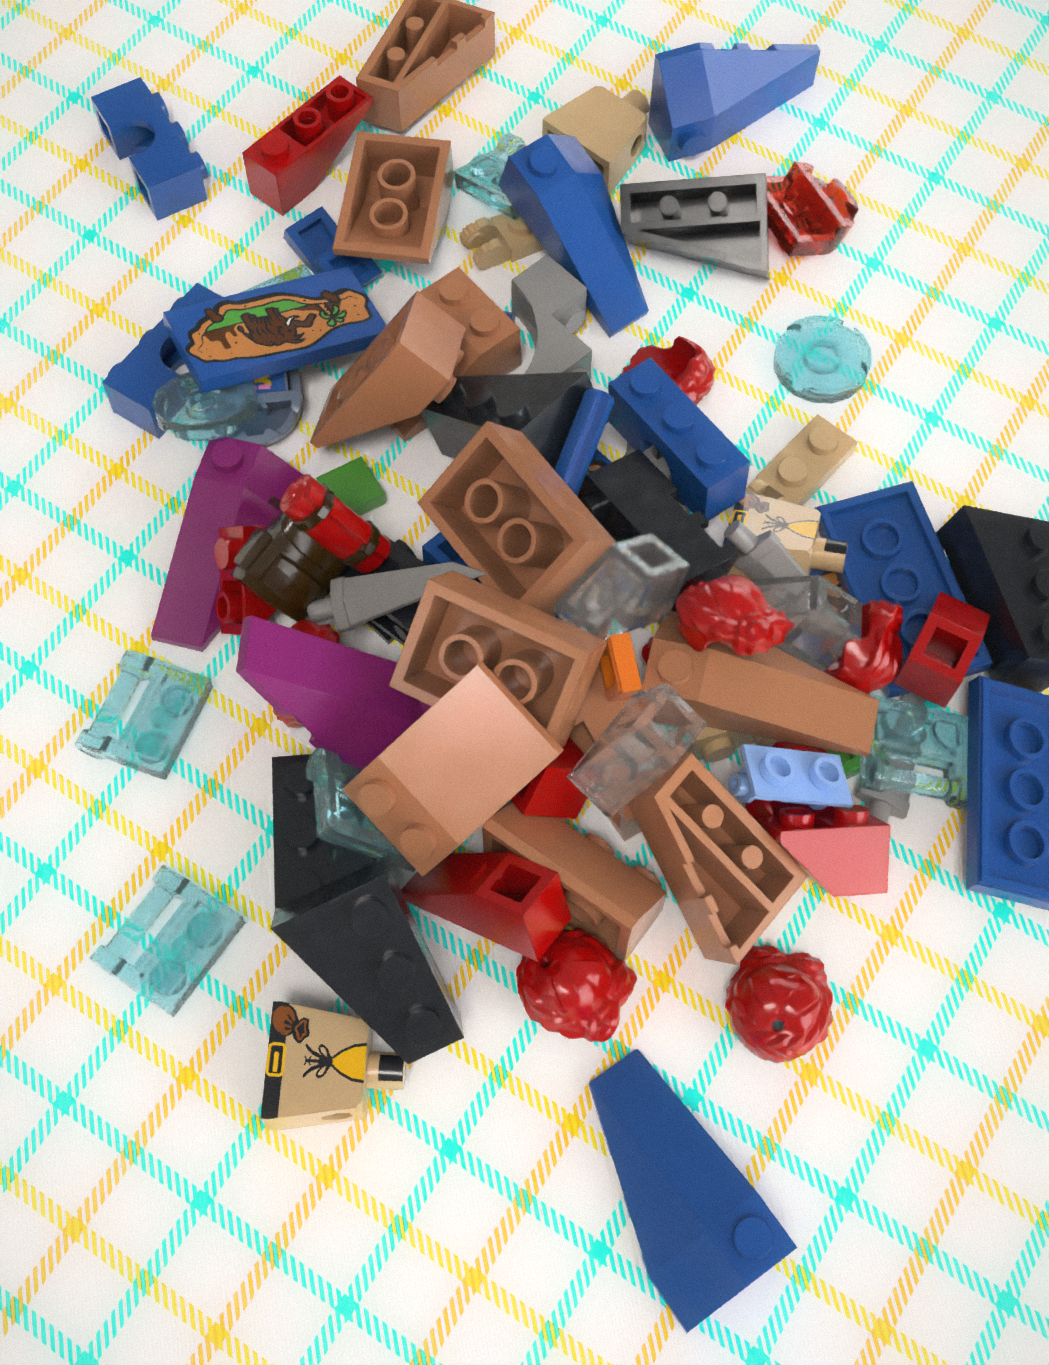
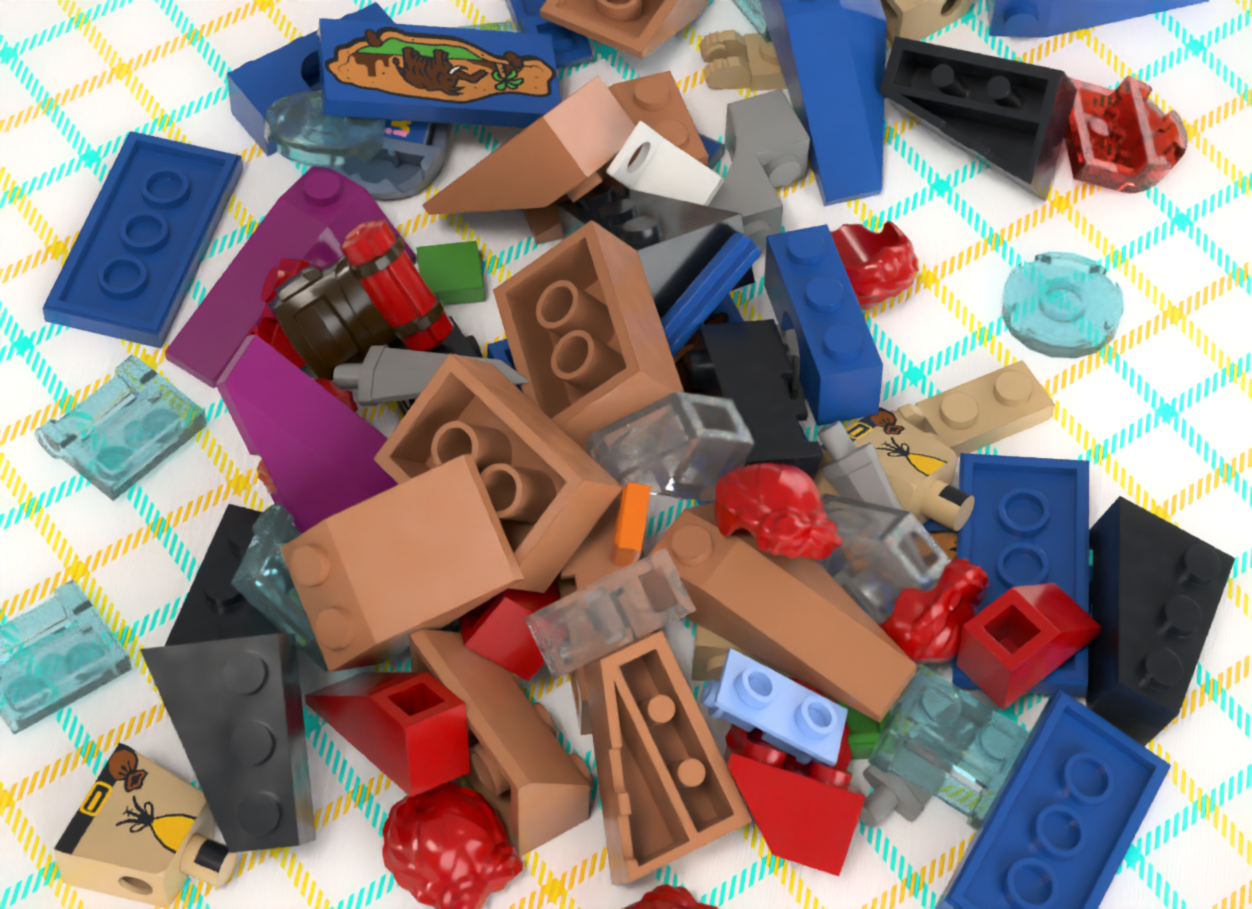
camera: 20 degrees right, 10 degrees down
none -> blue tile [42,131,243,349]
none -> white bracket [606,121,724,206]

